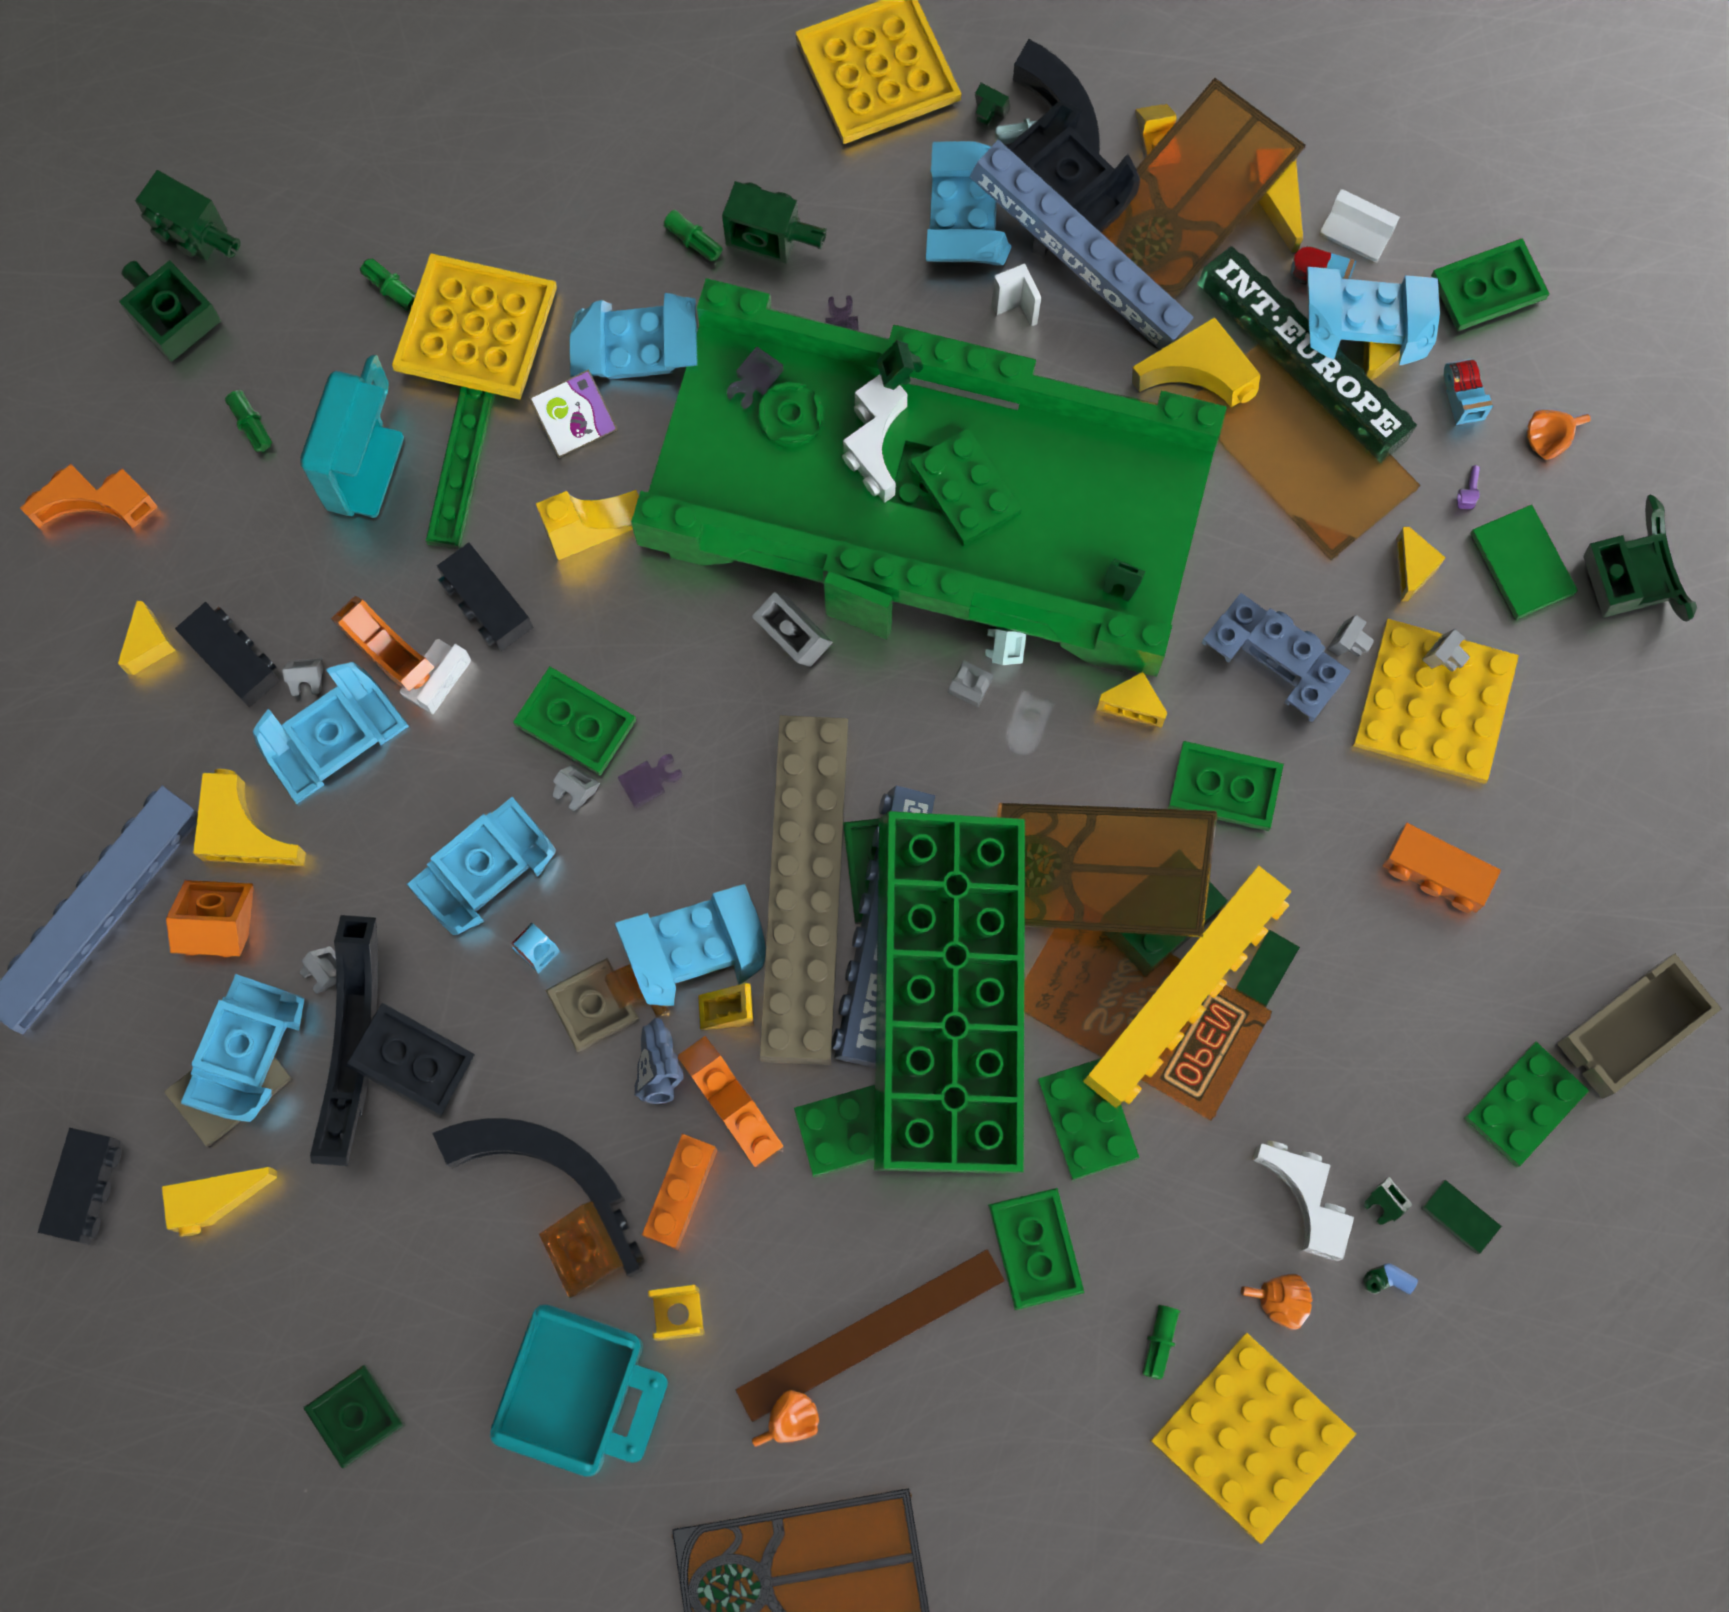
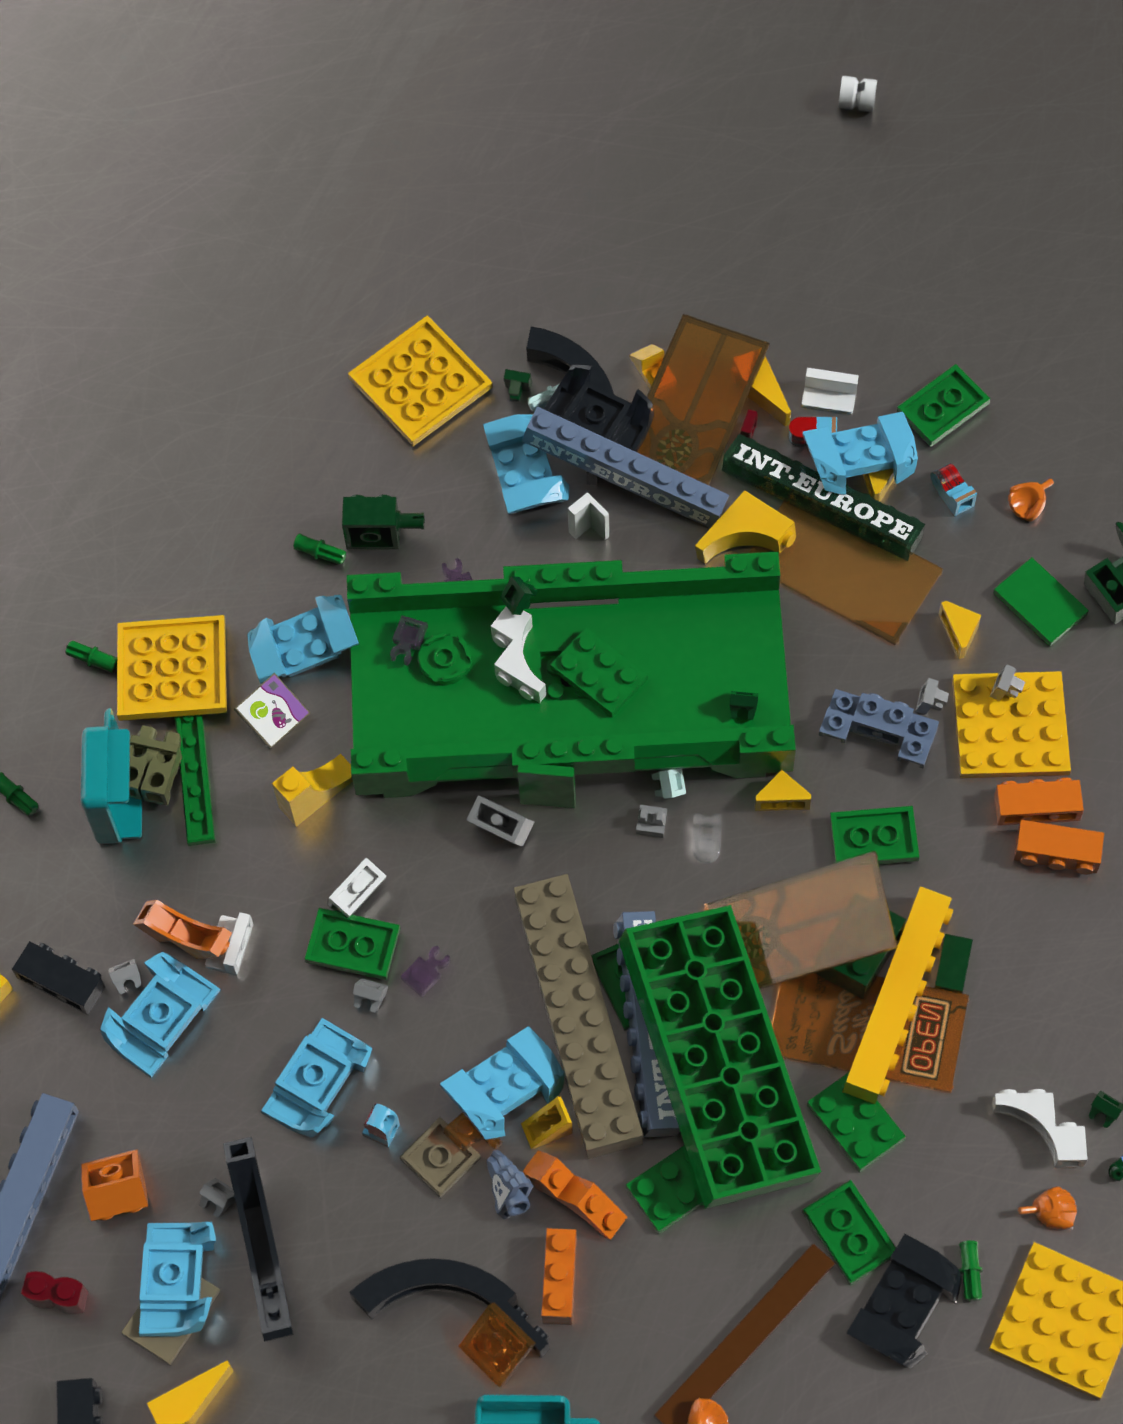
camera: 15 degrees left, 10 degrees down
yellow arch [193,769,306,866] -> none
black plate [346,1002,475,1117] -> none
black brick [437,542,533,651] -> none
yellow piece [648,1285,704,1341] -> none
medium lavender hand [1457,465,1480,509] -> none
none -> dark red brick [21,1271,89,1314]
none -> olive hips [129,725,182,806]
none -> white panel [327,858,387,918]
none -> dark red tile [740,409,758,446]
none -> black piece [847,1233,962,1368]
none -> orange brick [994,778,1084,826]

